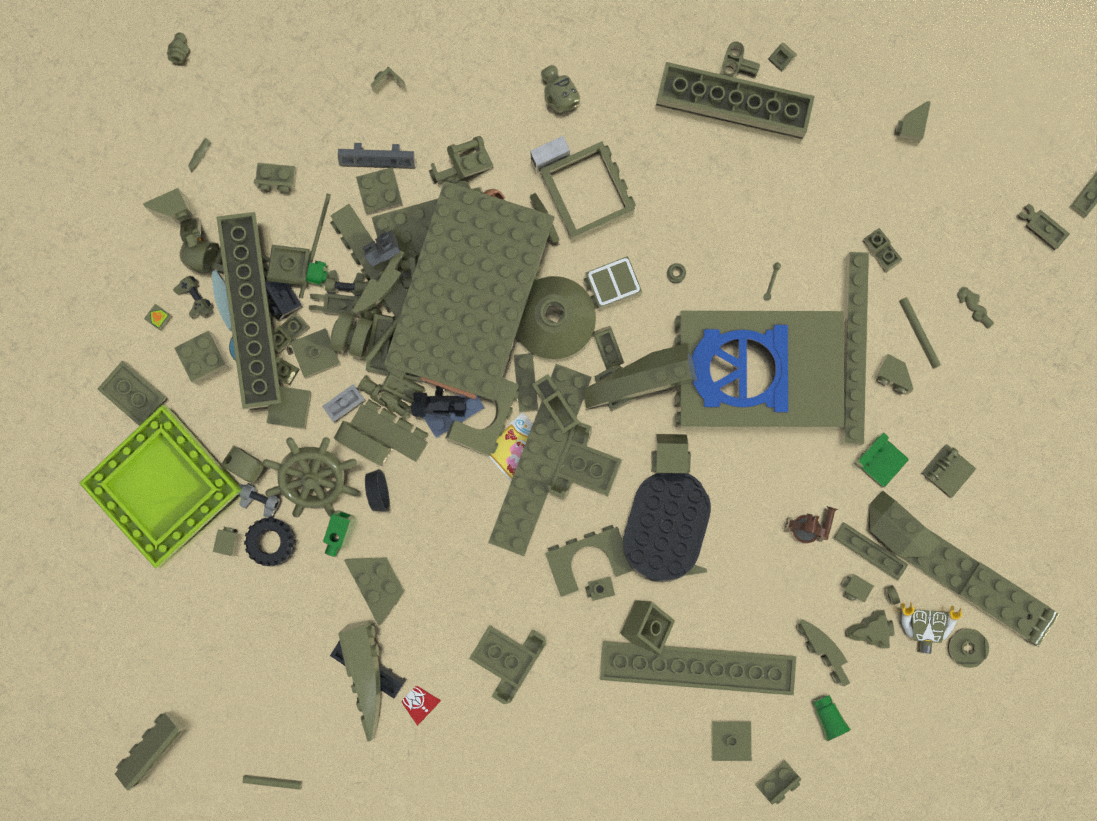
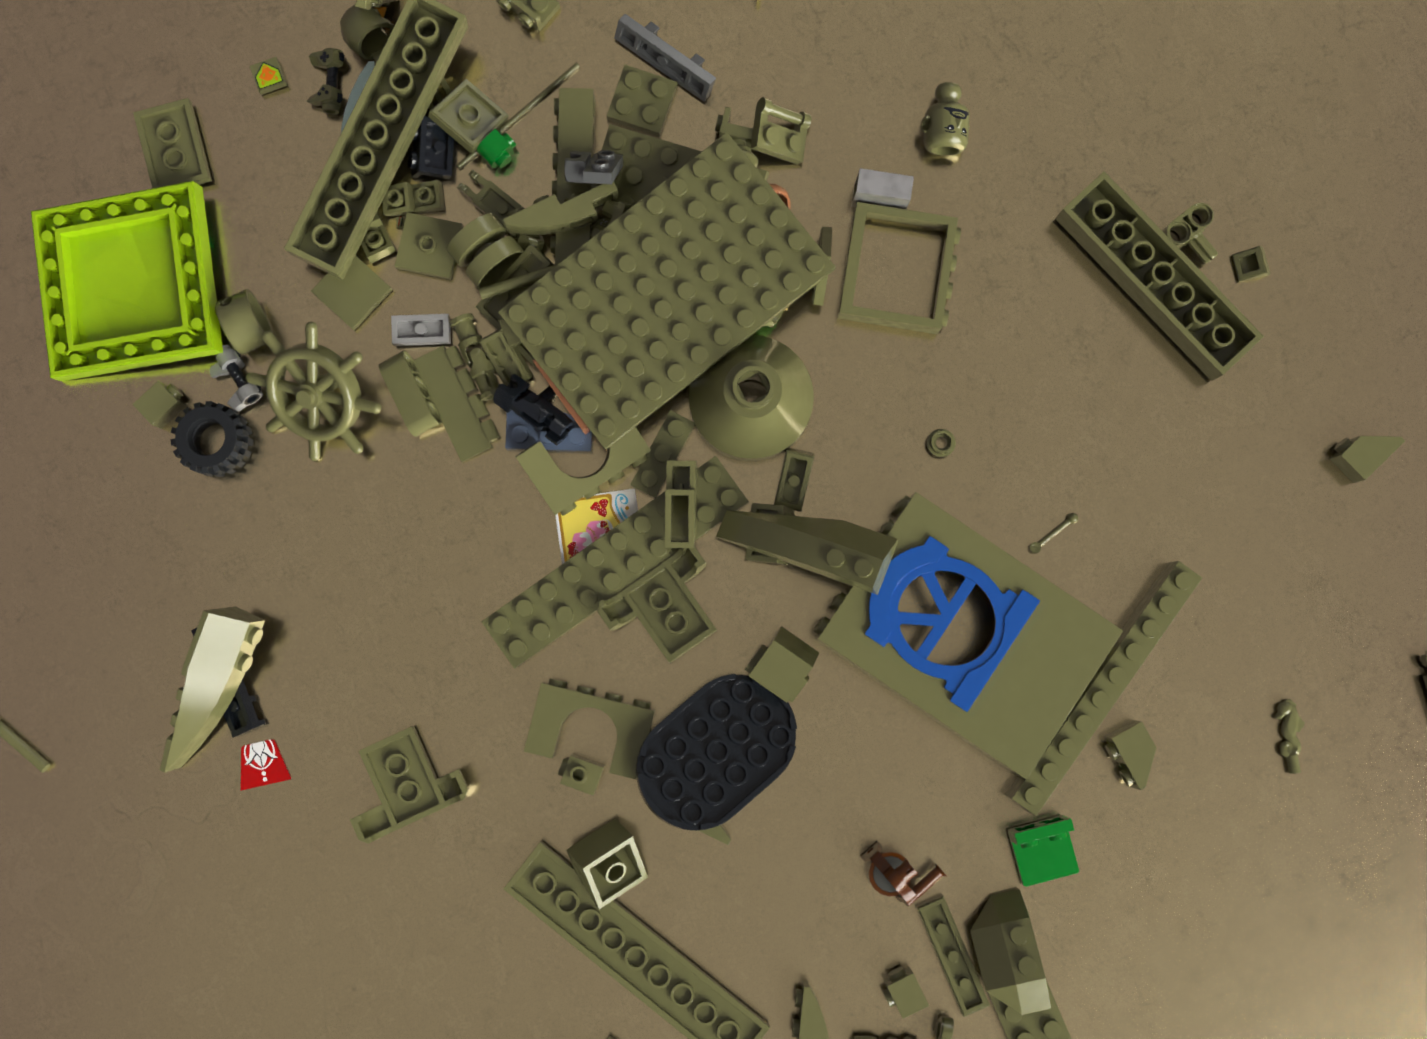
camera: 25 degrees right, 0 degrees up
olive brick [174,330,229,384] -> none
green torso [323,510,356,557] -> none
olive piece [325,270,365,297] -> none
olive wing [344,557,405,626] -> none
black tyre [365,469,389,511] -> none
olive brick [583,256,642,310] -> none
olive slope [864,228,902,272] -> none
olive bar [900,297,941,368] -> none
olive hinge [923,444,976,498] -> none

